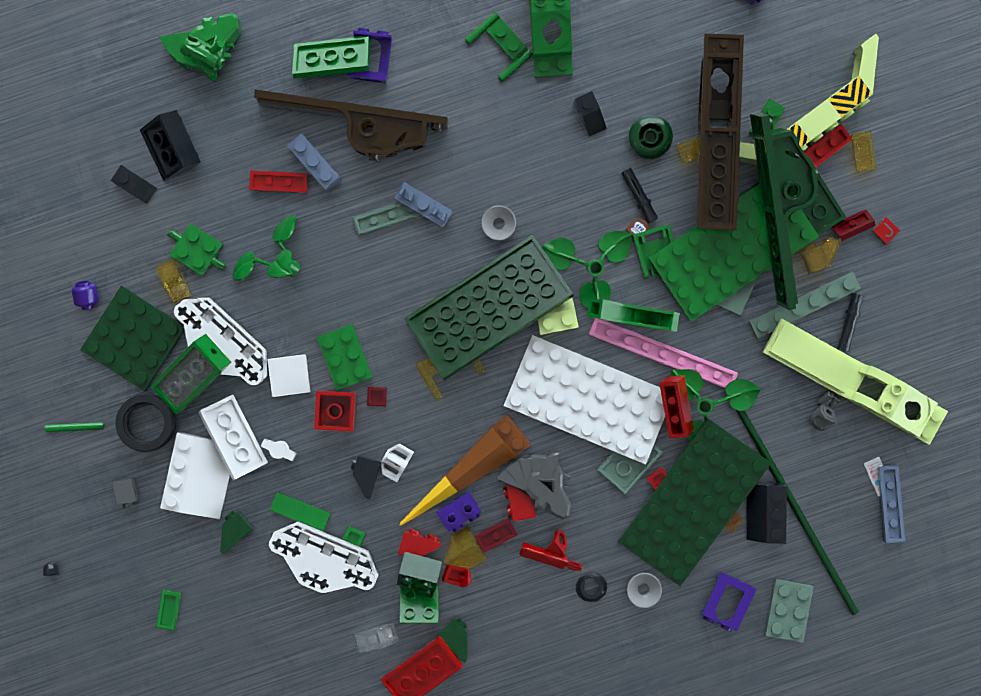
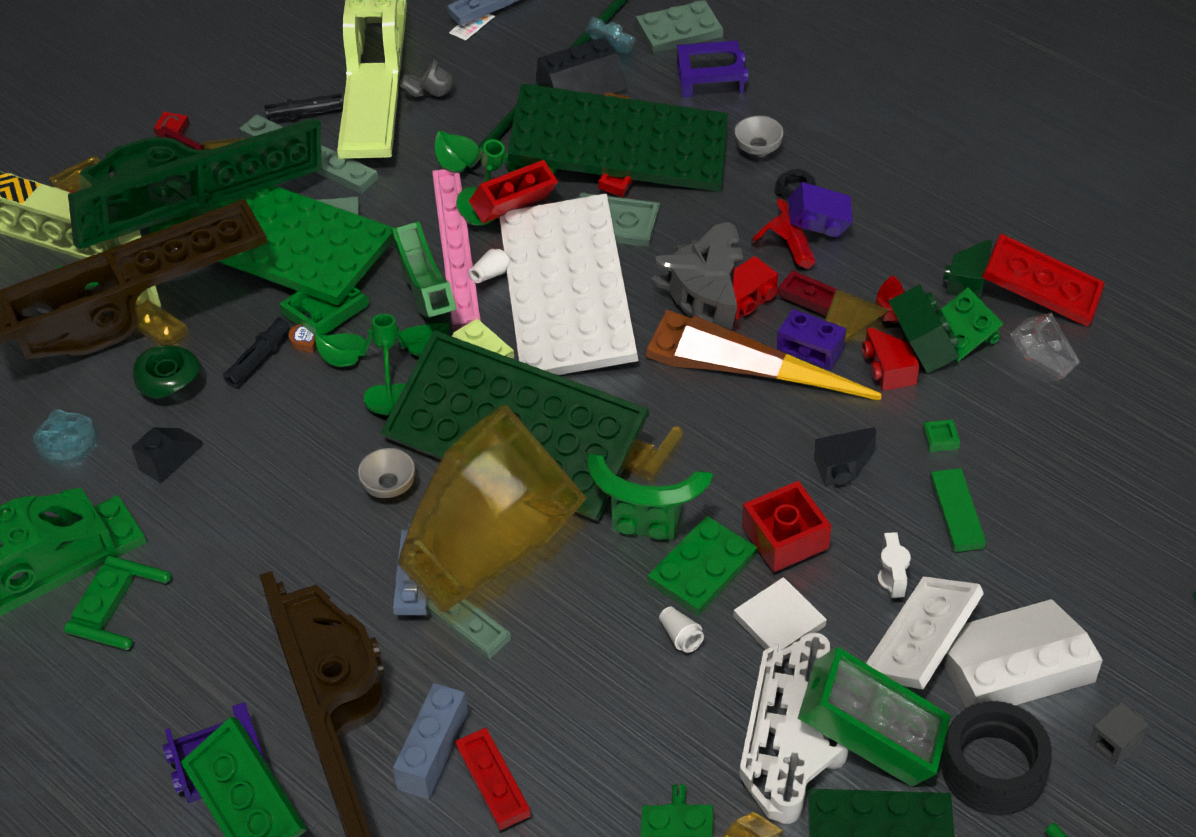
camera: 115 degrees left, 40 degrees down
dark green slope [220,510,254,554] -> none
green plant [233,215,300,281] -> none
white connector [269,521,379,593] -> none
dark red tile [367,386,387,407] -> none
white piece [381,444,414,482] -> none
none -> clear light blue tile [33,409,97,465]
none -> clear yellow windscreen [398,405,587,612]
none -> white cone [469,249,509,283]
none -> clear light blue tile [585,17,636,53]
none -> green piece [587,453,713,541]
none -> white cone [659,606,704,653]
none -> dark purple brick [788,182,853,238]

